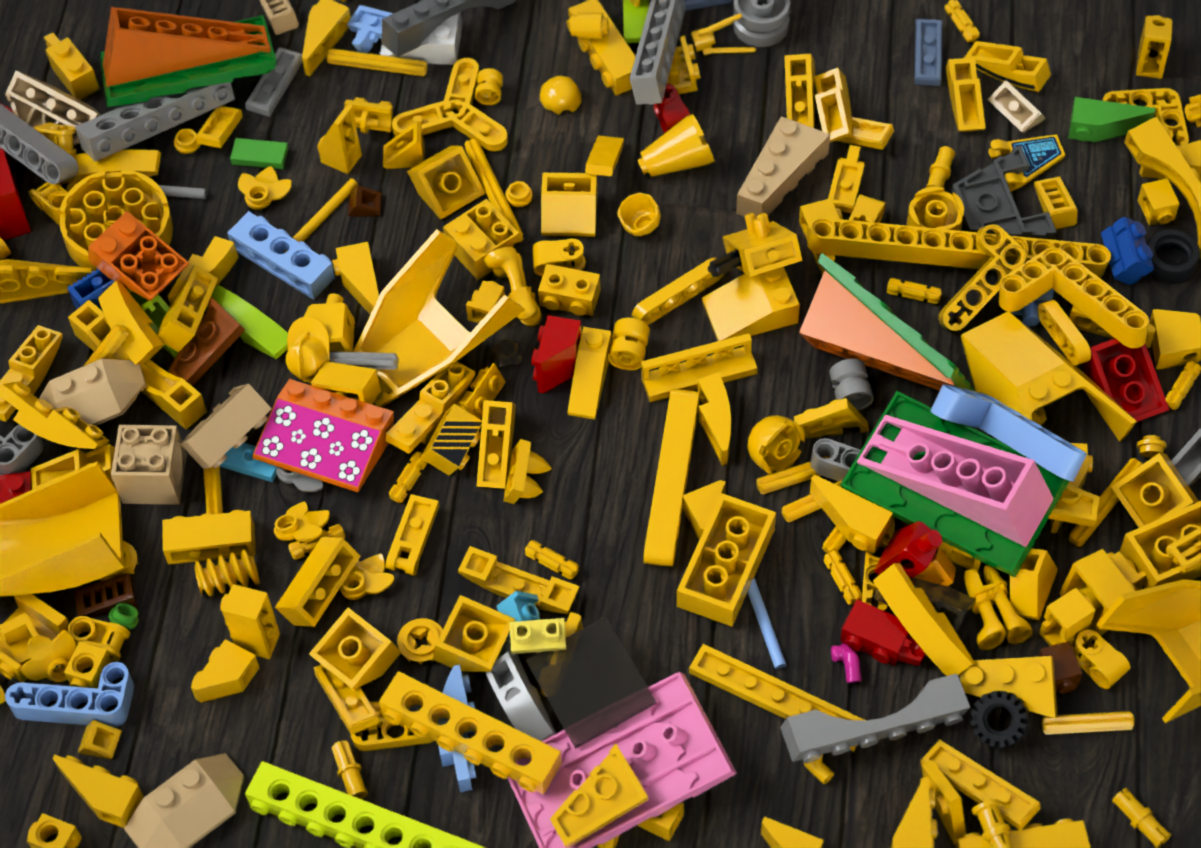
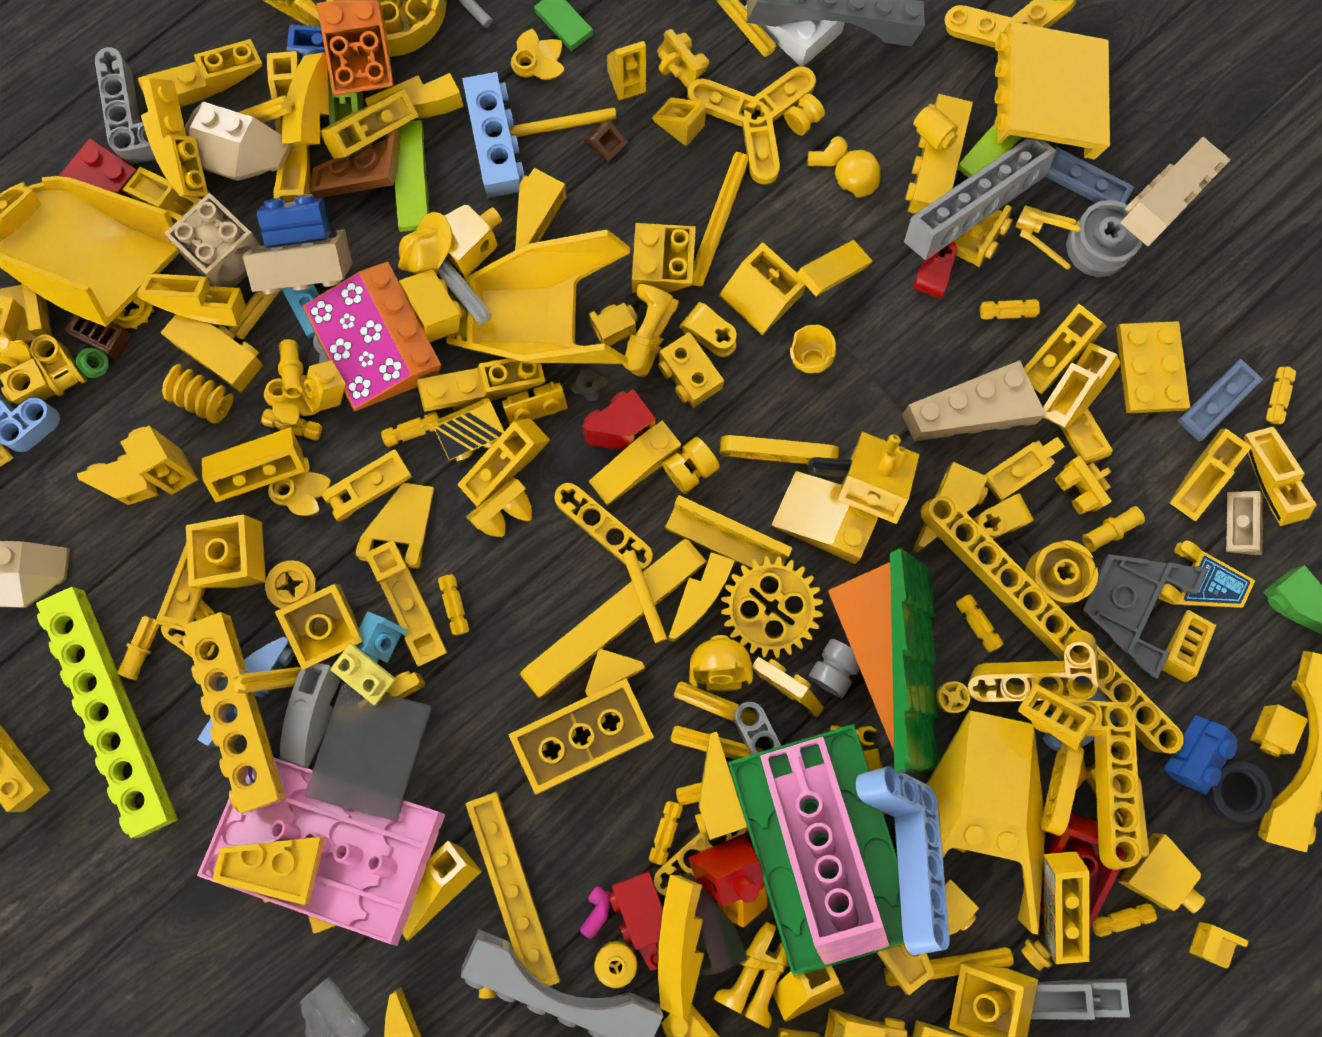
camera: 35 degrees right, 20 degrees up
yellow slope [407,146,486,219] -> none
yellow plate [506,181,533,207] -> none
yellow cone [637,114,715,177] -> none
light blue bar [747,578,787,670] -> none
none -> yellow slope [137,273,246,327]
none -> yellow axle [232,667,301,694]
none -> blue brick [257,194,330,248]
none -> yellow pin [278,339,303,398]
none -> yellow brick [301,360,346,413]
none -> yellow flag [356,483,434,569]
none -> yellow slope [402,841,481,941]
none -> yellow beam [554,483,653,571]
none -> yellow head [594,941,637,988]
none -> yellow bar [622,550,667,643]
none -> yellow gear [721,556,823,658]
none -> yellow arm [807,136,848,167]
none -> yellow wheel [936,681,970,713]
none -> yellow axle [980,299,1040,319]
none -> yellow slope [1018,683,1096,751]
none -> yellow brick [1043,852,1089,964]
none -> yellow hips [1055,455,1112,515]
none -> yellow plate [1116,321,1190,413]

